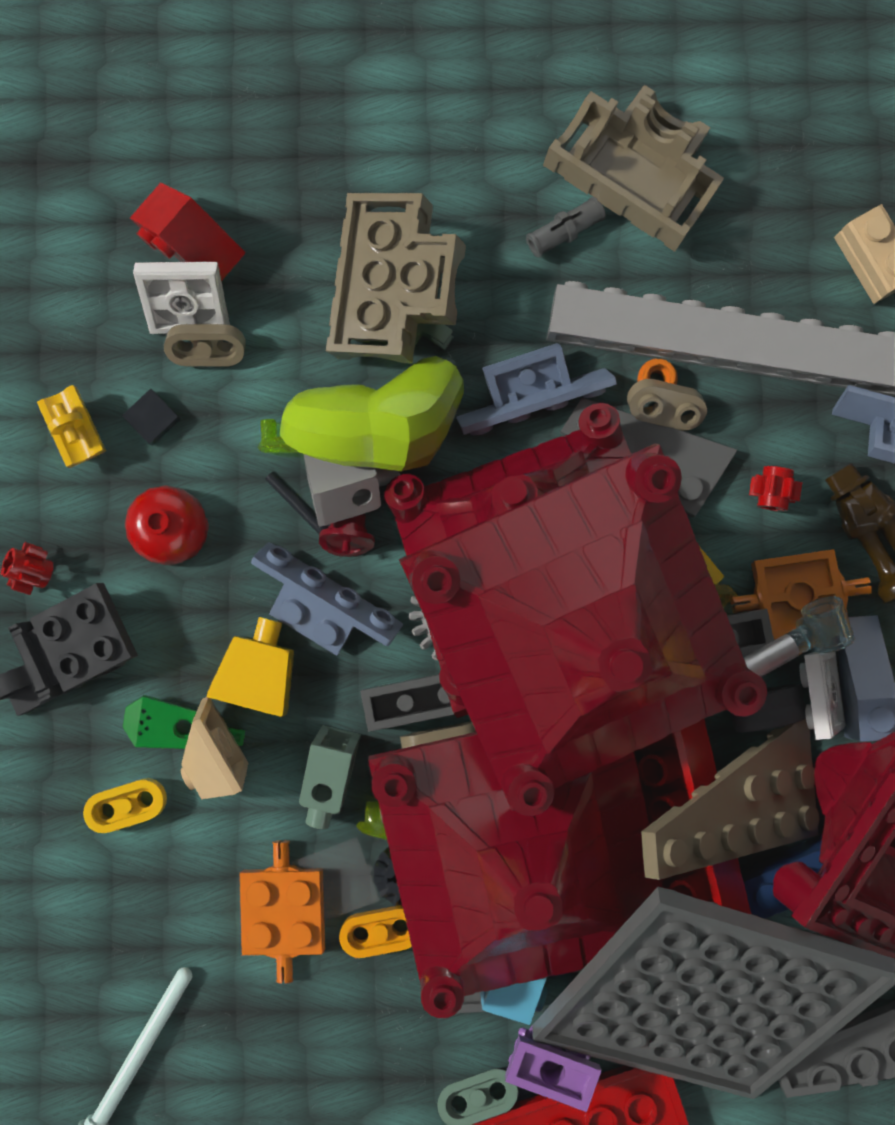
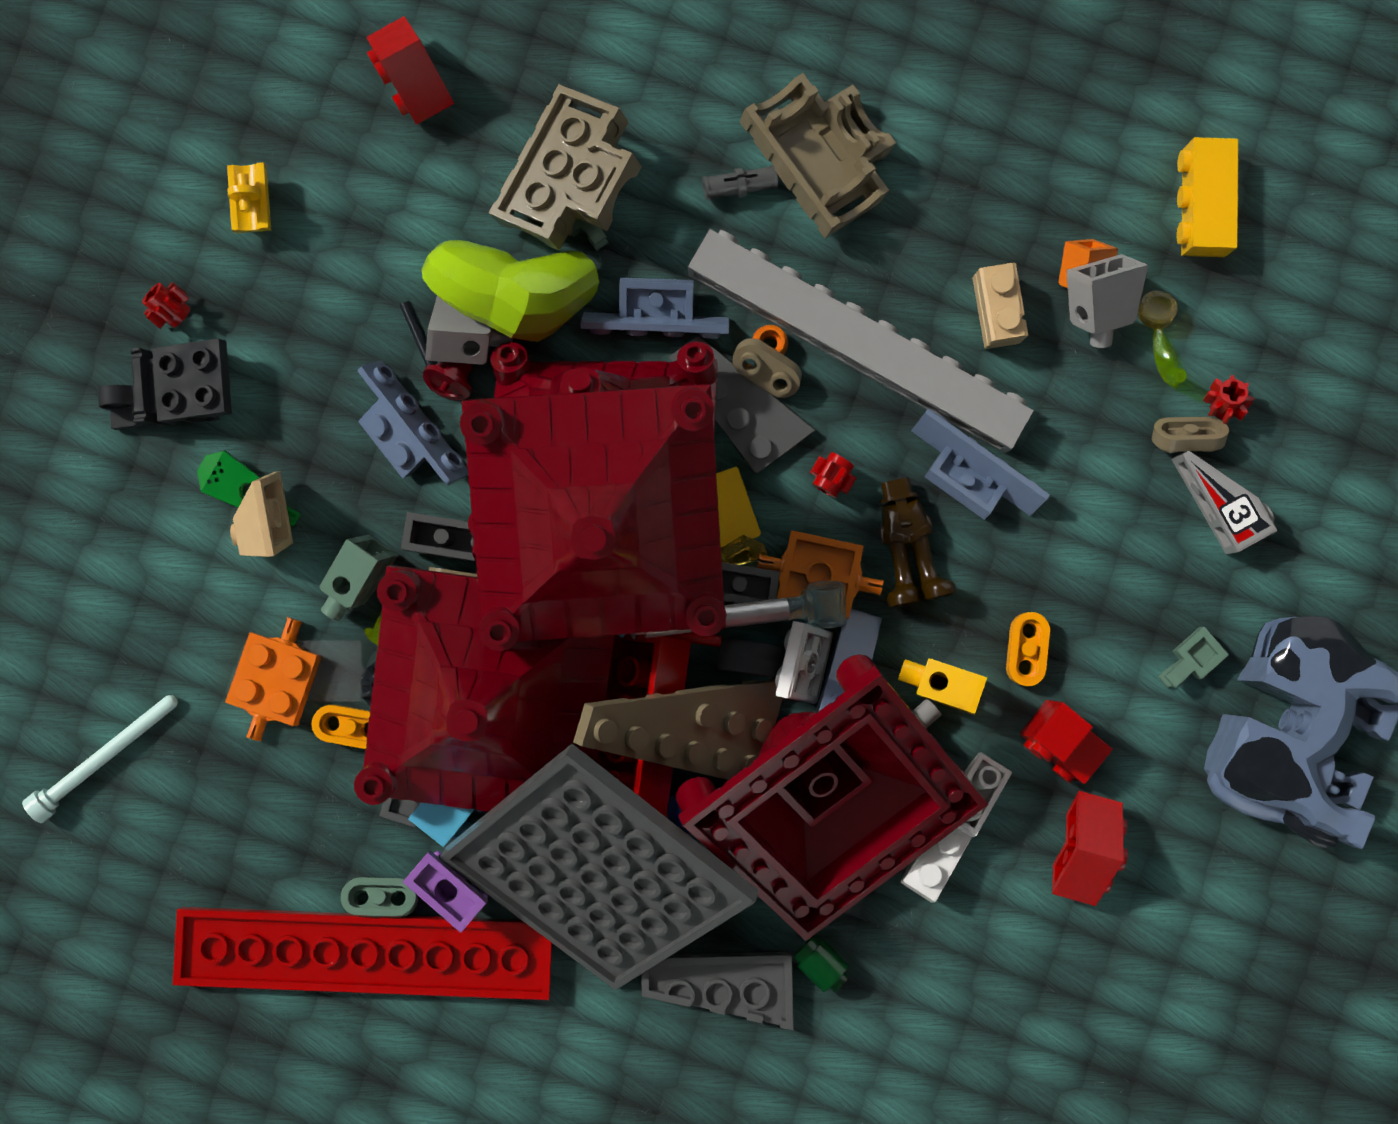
camera: 20 degrees right, 0 degrees up
yellow plate [83,778,167,833] -> none
black tile [122,389,181,446] -> none
red cylinder [125,485,209,566] -> none
white piece [133,262,230,334] -> none
dark tan plate [164,324,246,366] -> none
yellow torso [206,617,294,717] -> none
clear neon green bar [257,419,298,454] -> none

